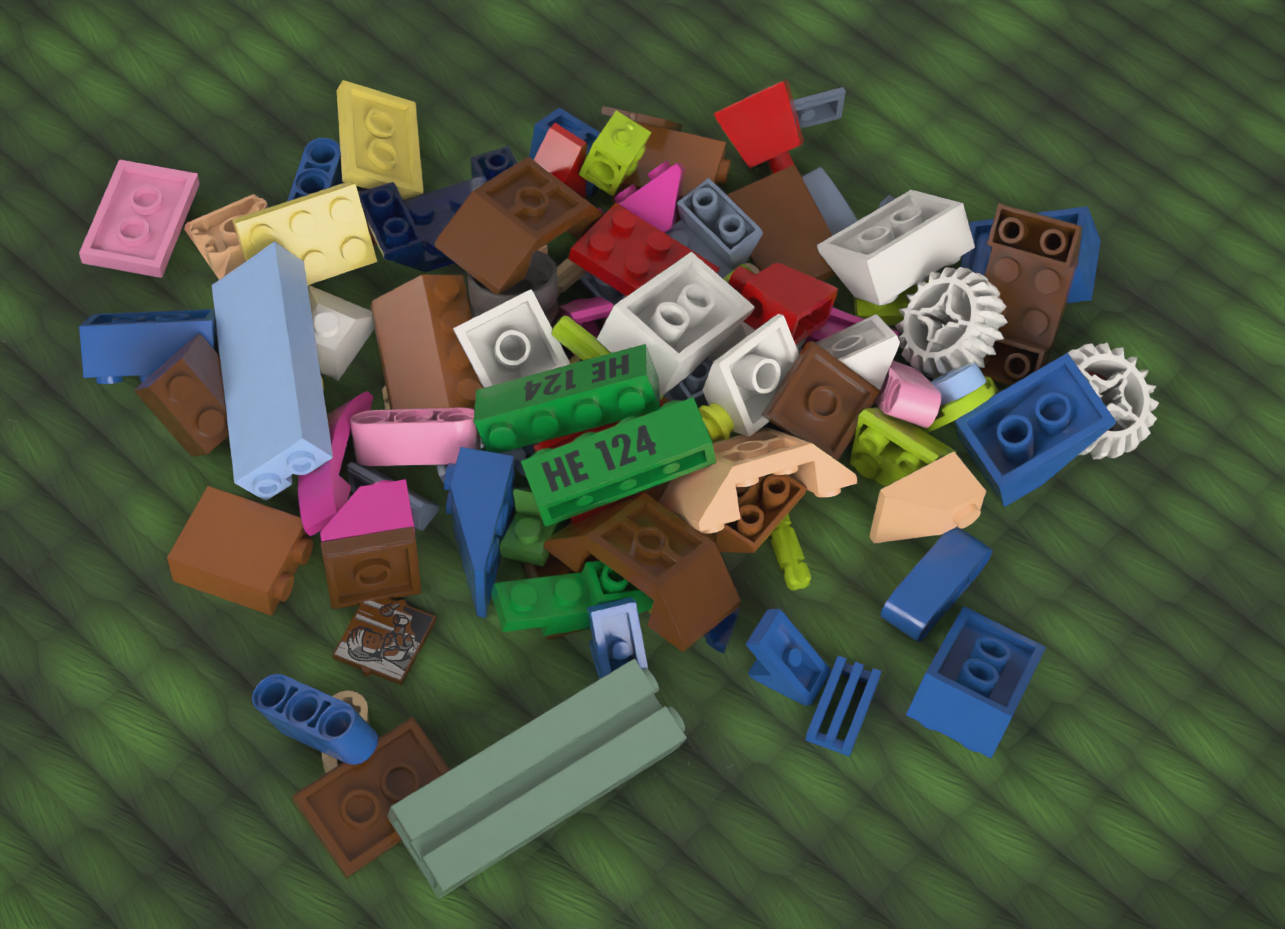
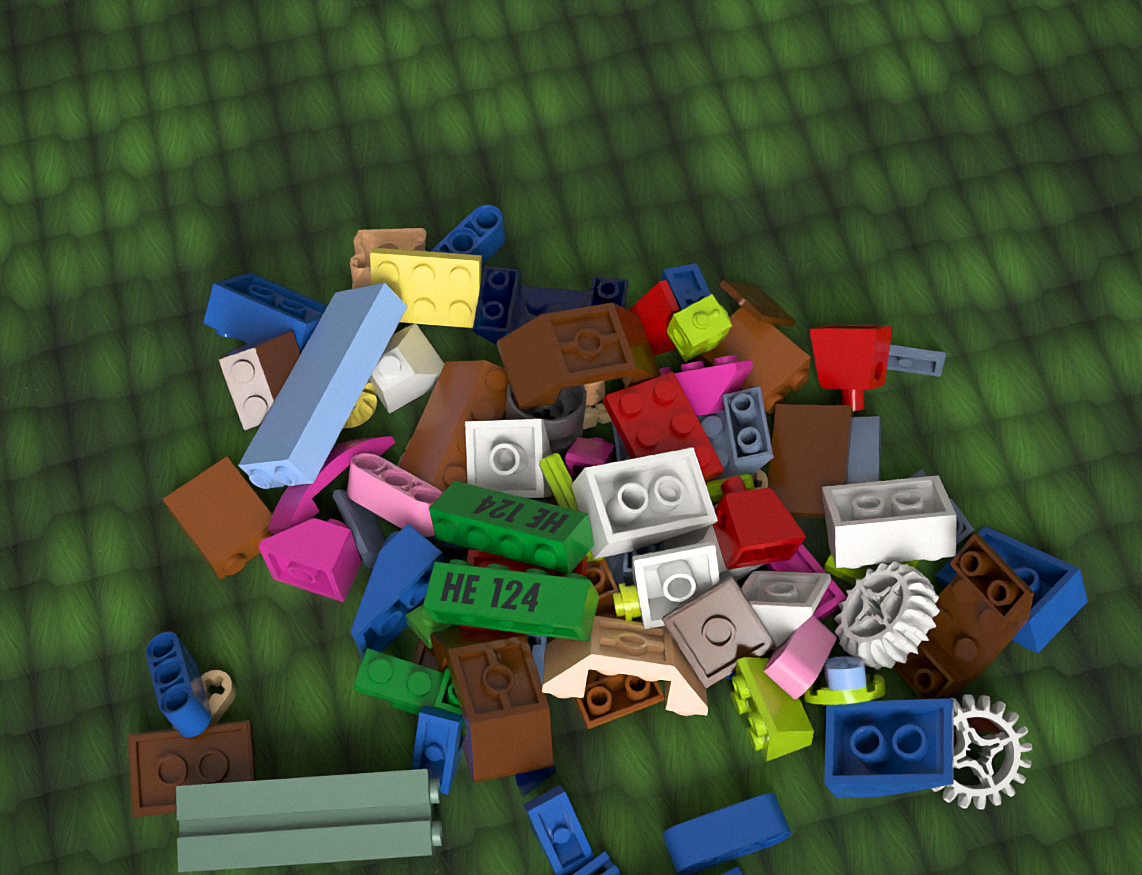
camera: 40 degrees right, 5 degrees up
bright pink plate [79,160,200,278] -> none
reddish brown tile [321,526,422,609] -> none
piece [332,598,436,686] -> none
light yellow plate [337,80,424,203] -> none
lime axle [770,514,811,591] -> none
light nougat slope [869,452,986,543] -> none

